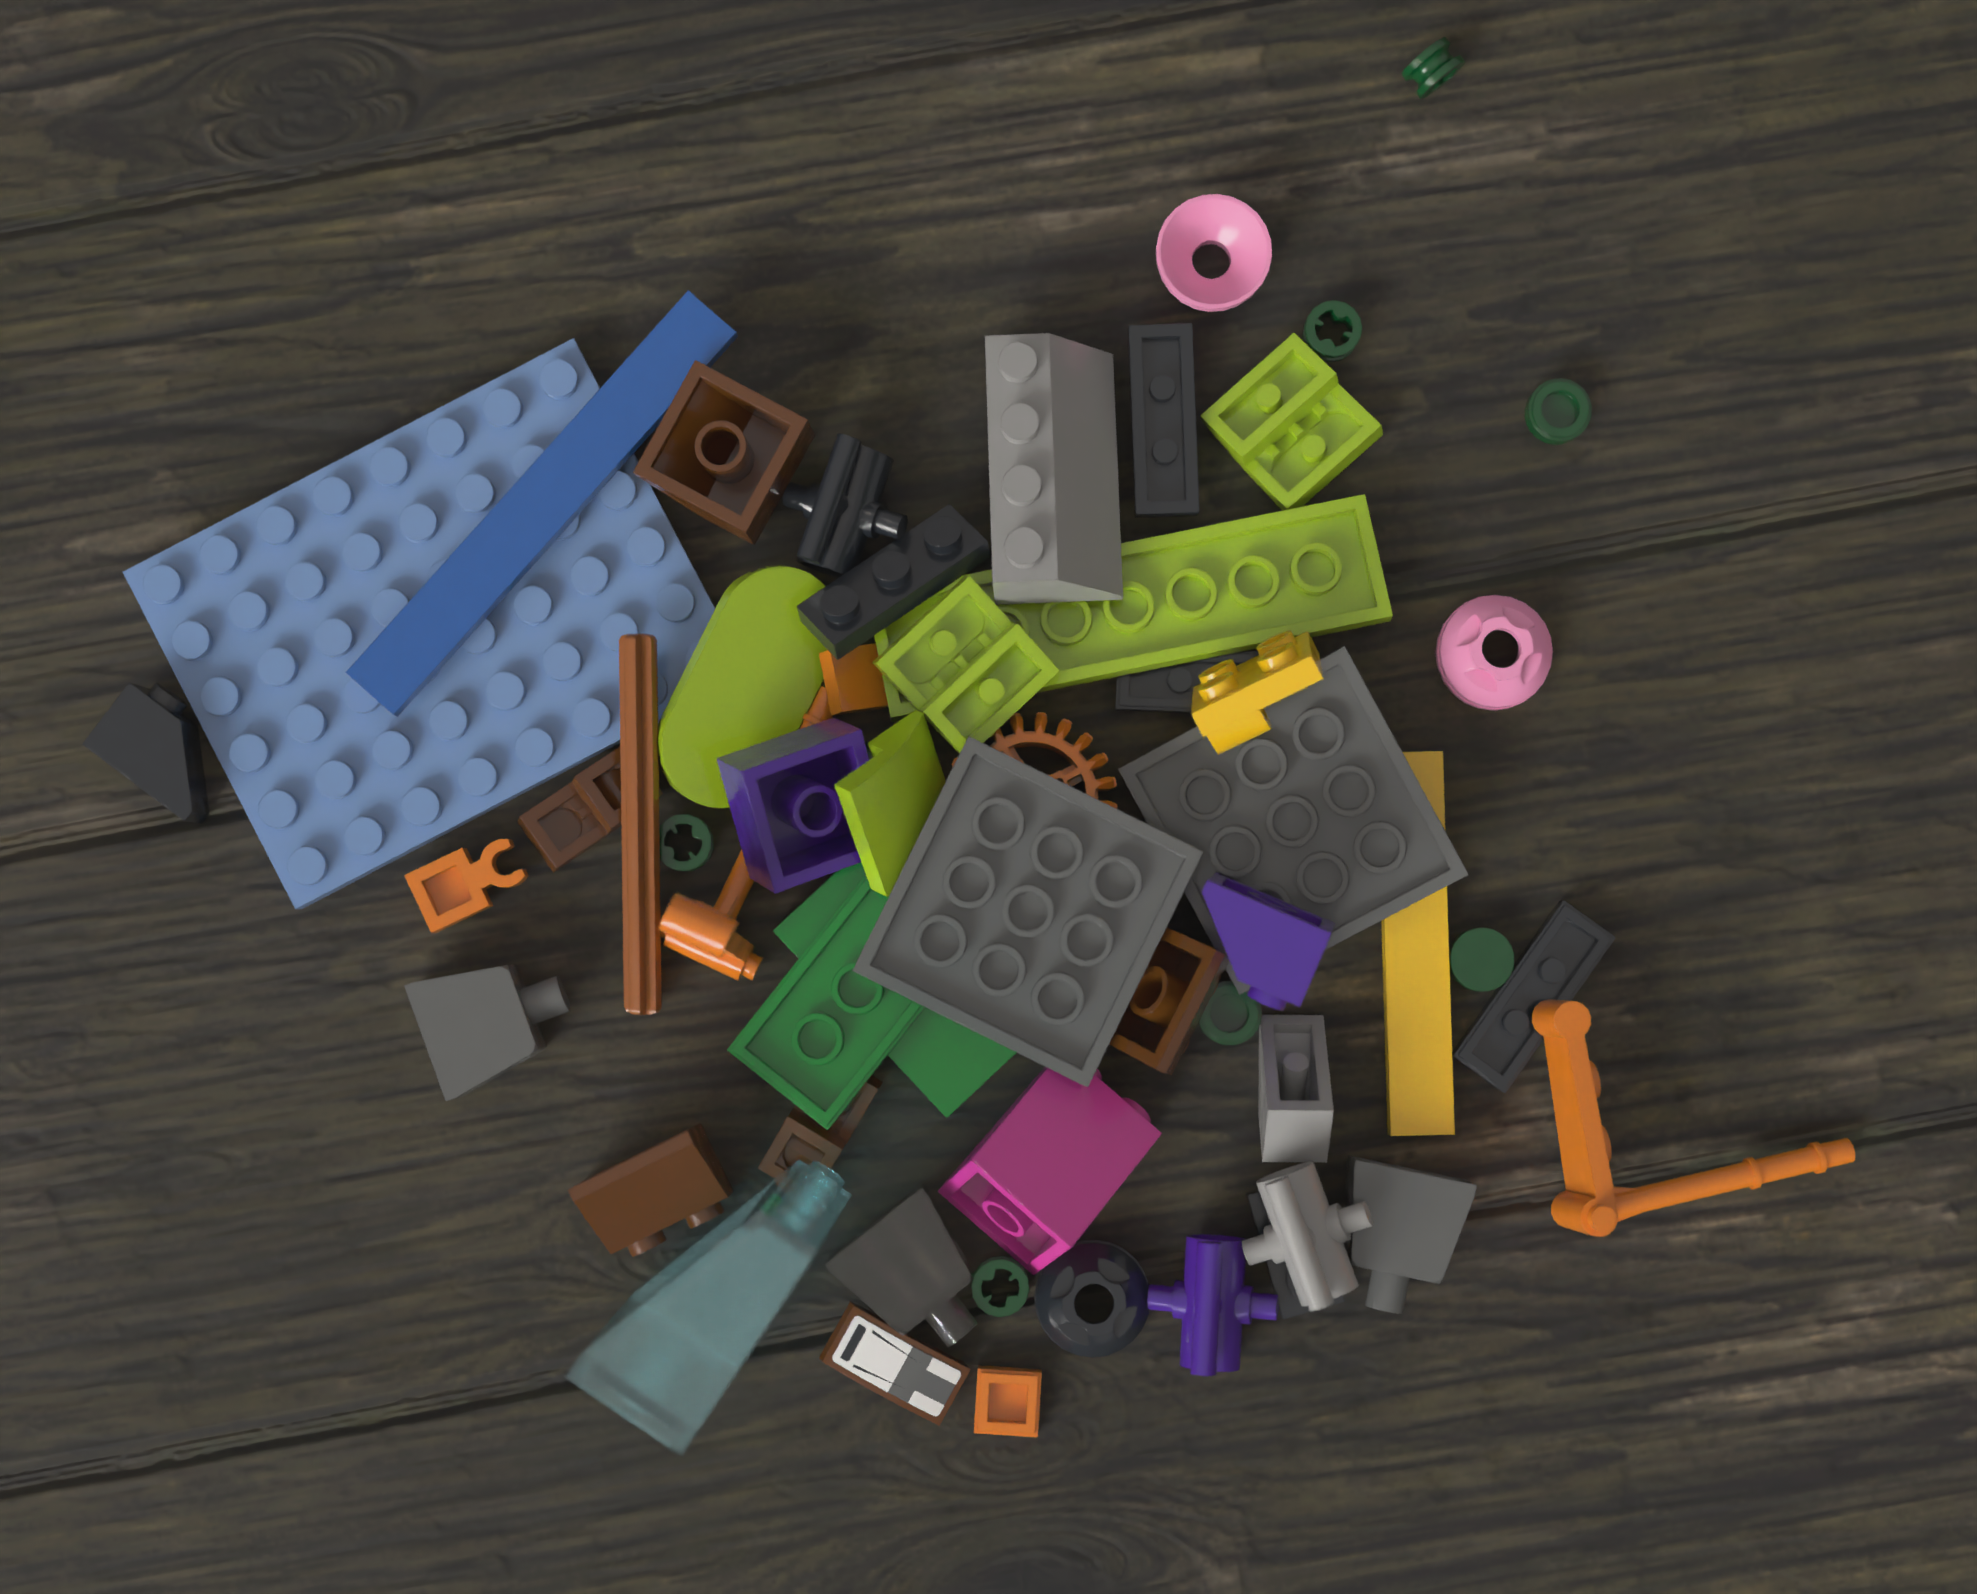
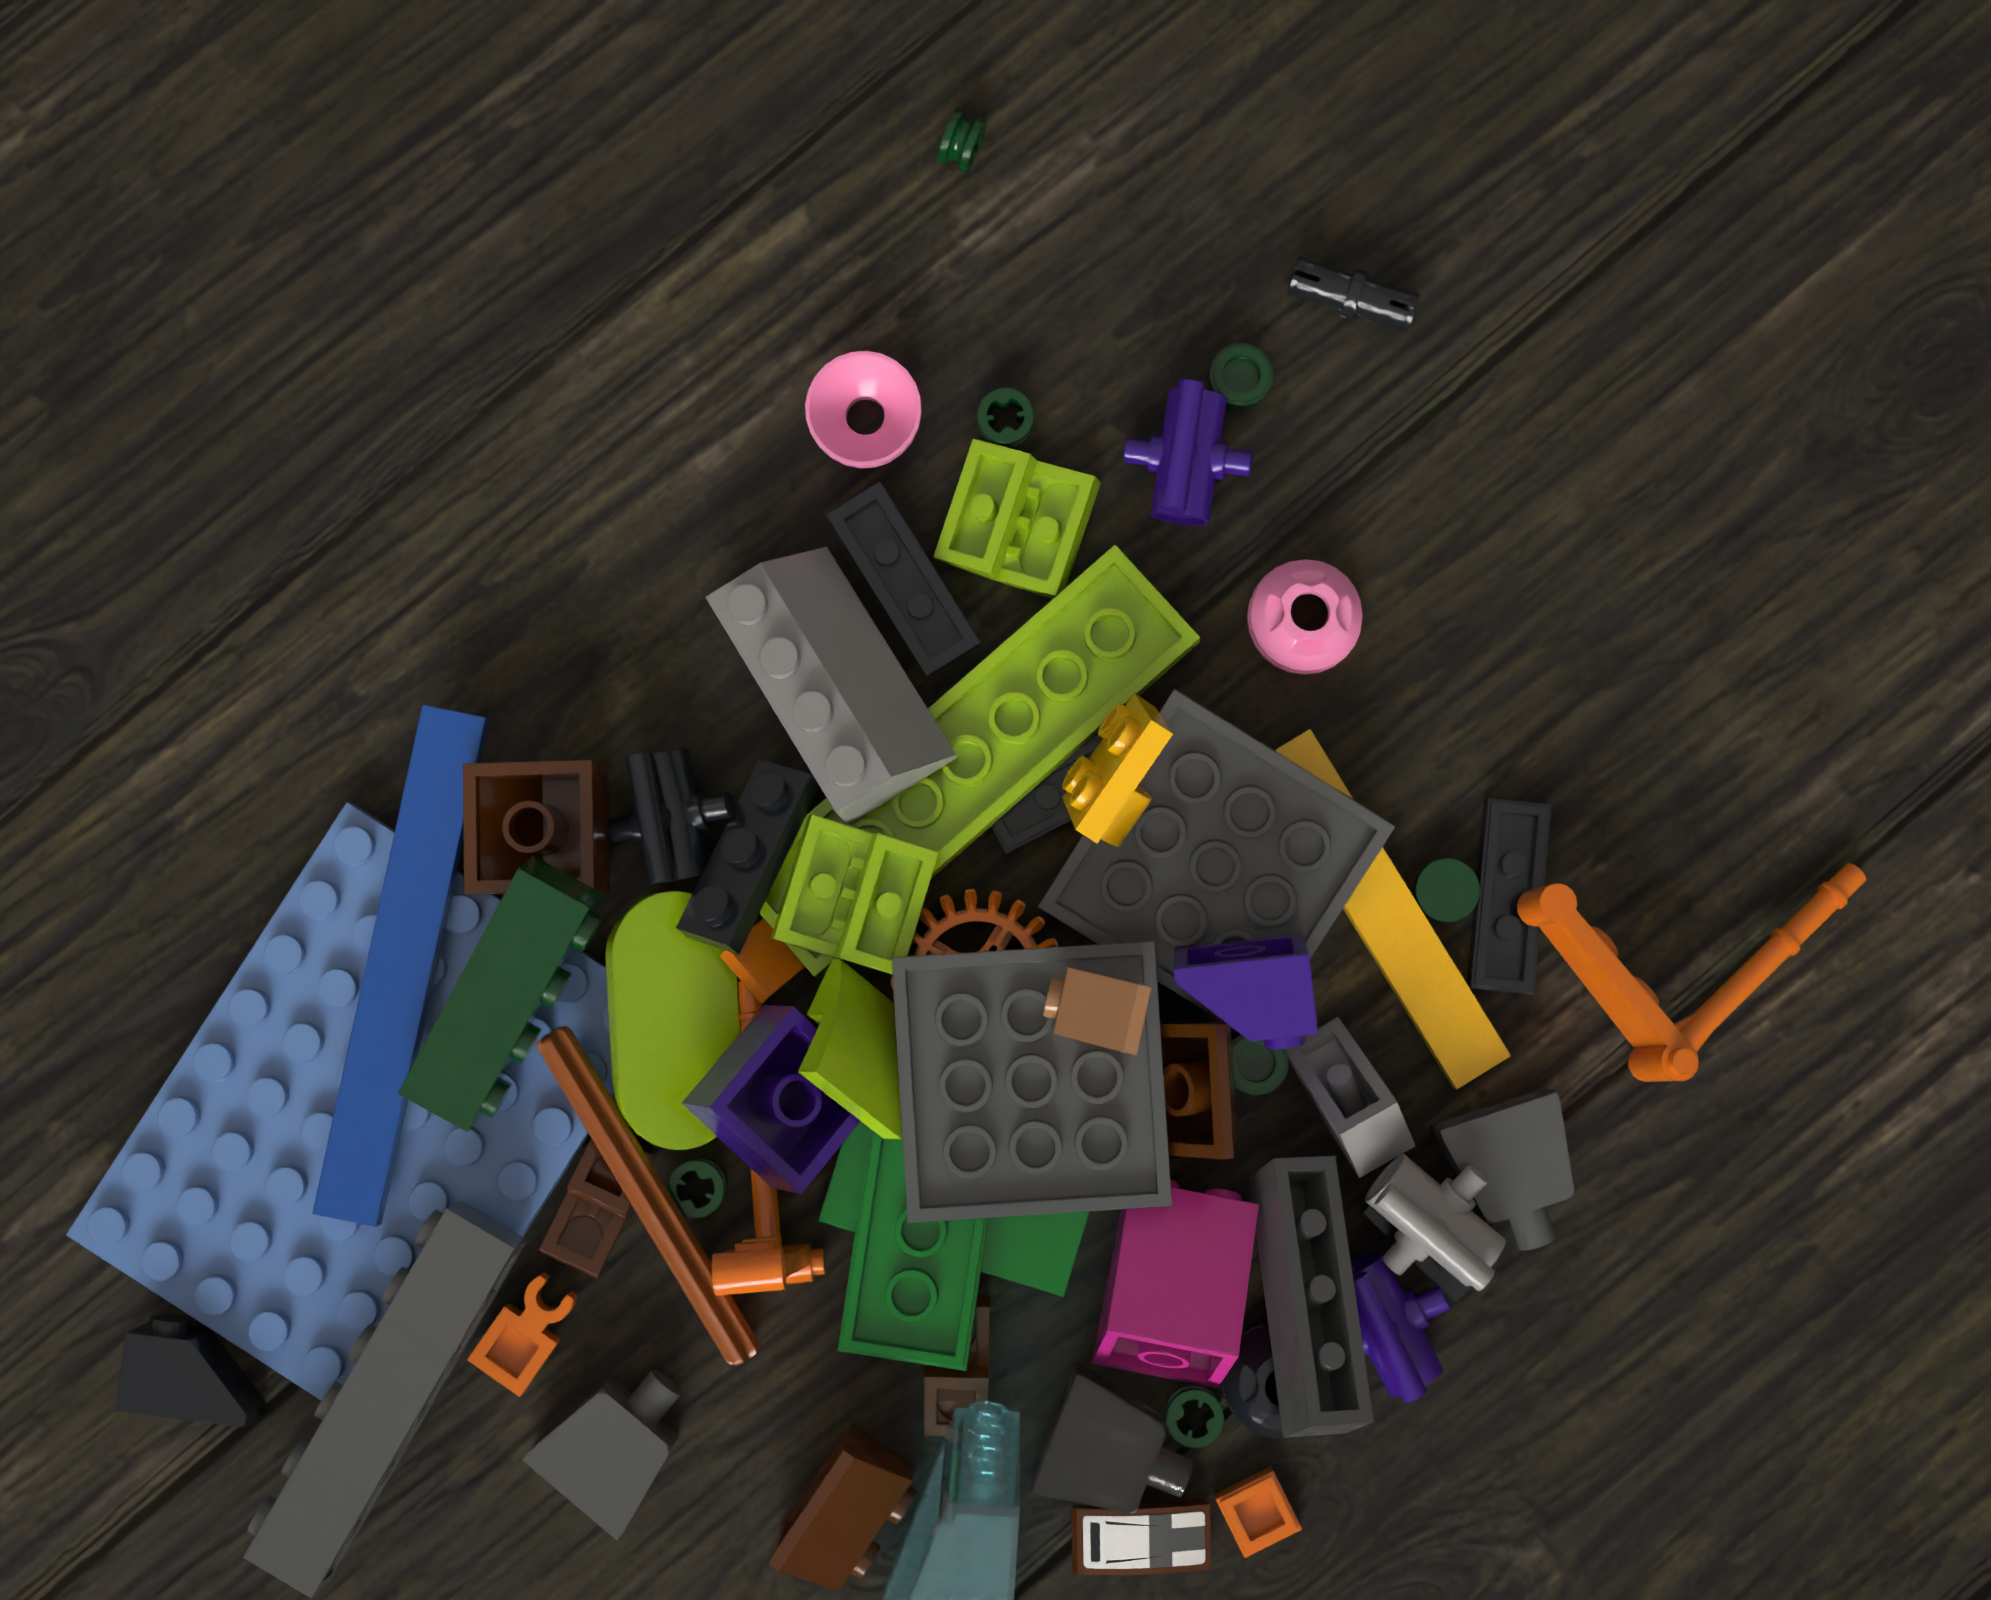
camera: 30 degrees left, 0 degrees up
none -> dark grey brick [243,1201,528,1598]
none -> dark green brick [398,855,602,1132]
none -> medium nougat slope [1042,966,1152,1055]
none -> dark purple pin [1124,379,1254,526]
none -> dark grey brick [1249,1156,1374,1438]
none -> black pin [1286,256,1420,333]

